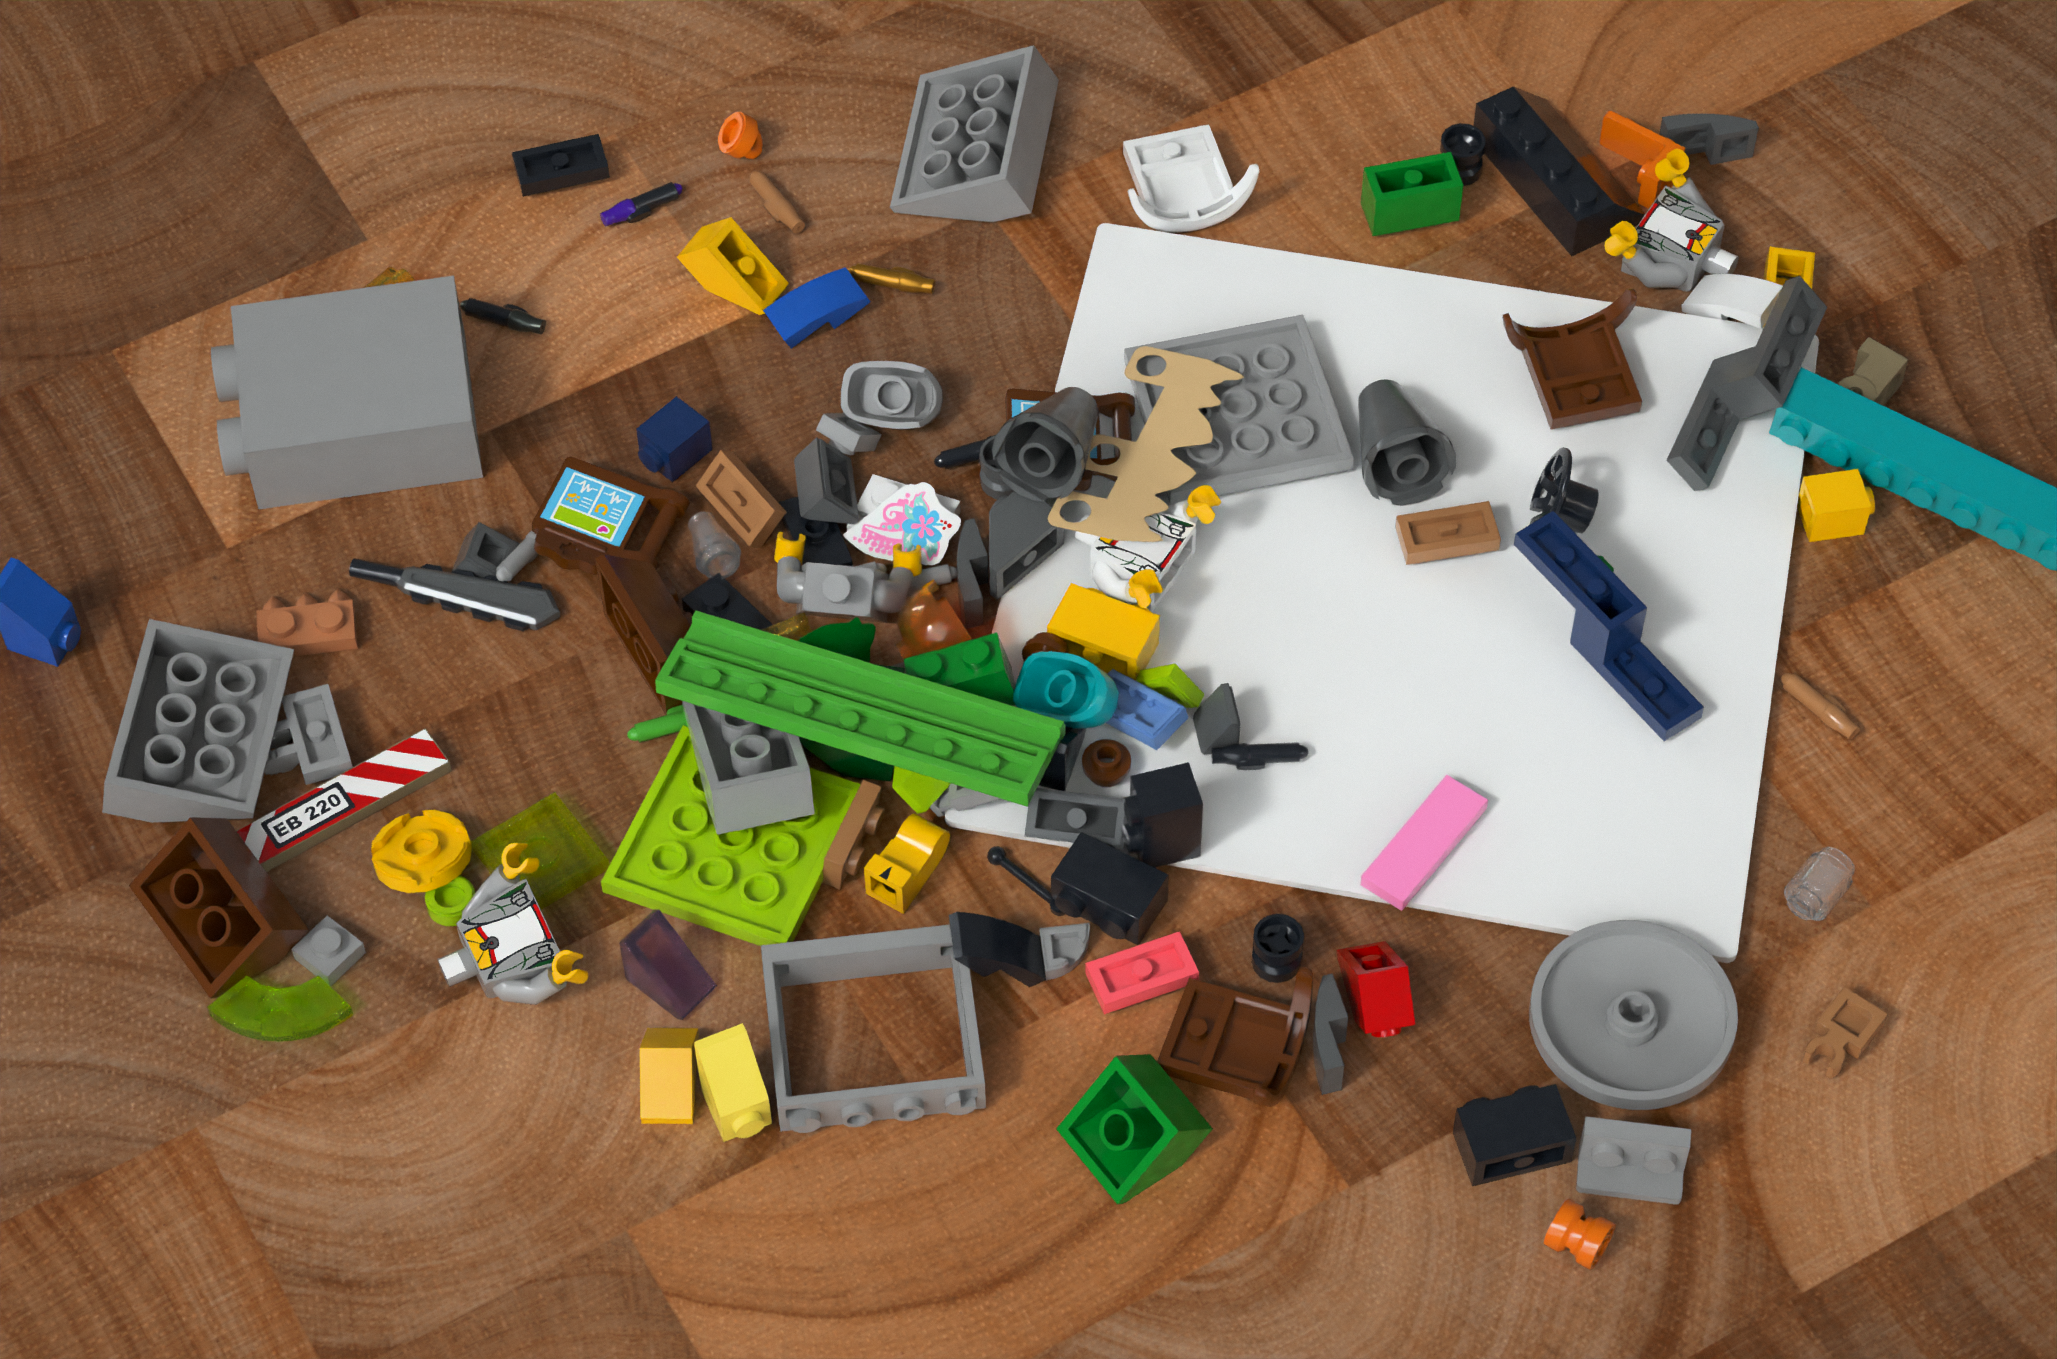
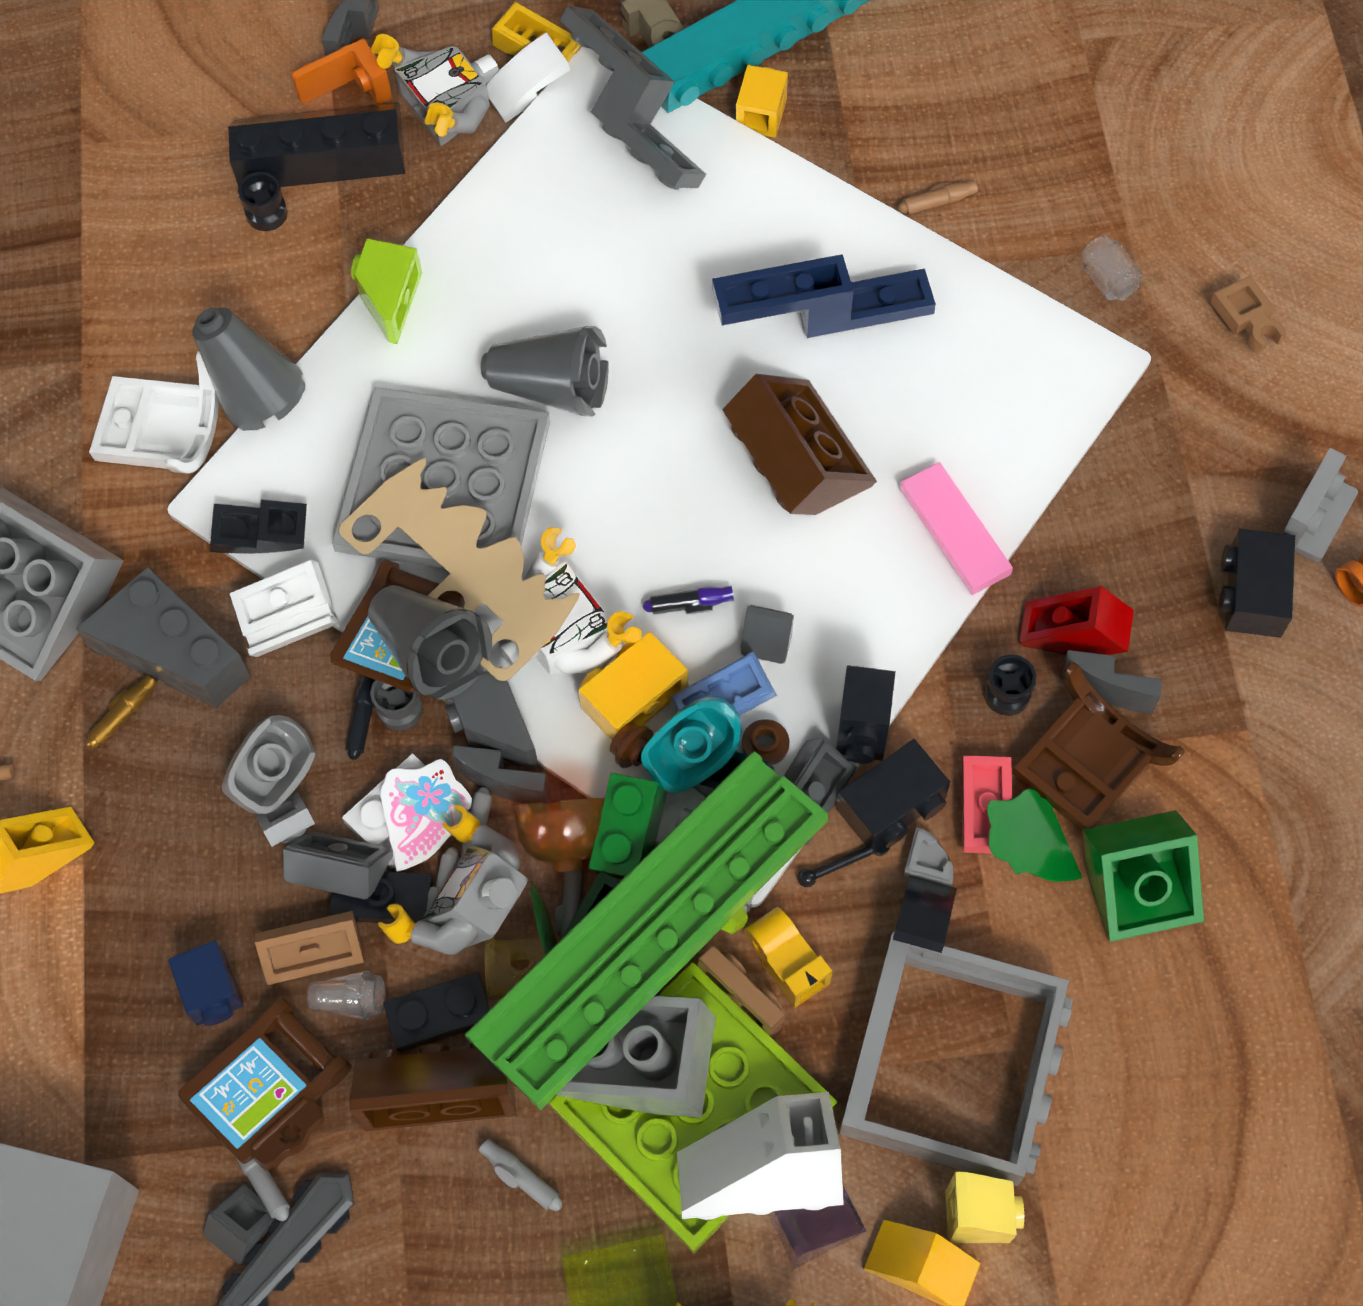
camera: 65 degrees left, 10 degrees up
bright green piece [627,705,688,743] -> none
blue slope [763,267,871,349] -> none
lime tile [1136,663,1204,708] -> none
black piece [1211,742,1309,770] -> none
green brick [1361,152,1464,236] -> none
medium nougat plate [1395,501,1501,565] -> none
reddish brown piece [1502,289,1642,430] -> none
black wheel [1529,447,1599,534] -> none
light grey dish [1529,920,1738,1110] -> none
none -> dark grey wedge [76,567,251,708]
none -> dark grey cone [192,308,305,431]
none -> black slope [210,499,307,554]
none -> white plate [230,560,338,657]
none -> lime slope [351,239,422,344]
none -> light grey piece [479,1138,563,1211]
none -> piece [642,586,734,615]
none -> white slope [677,1092,844,1220]
none -> reddish brown slope [722,374,877,515]
none -> green sticker [987,789,1083,882]

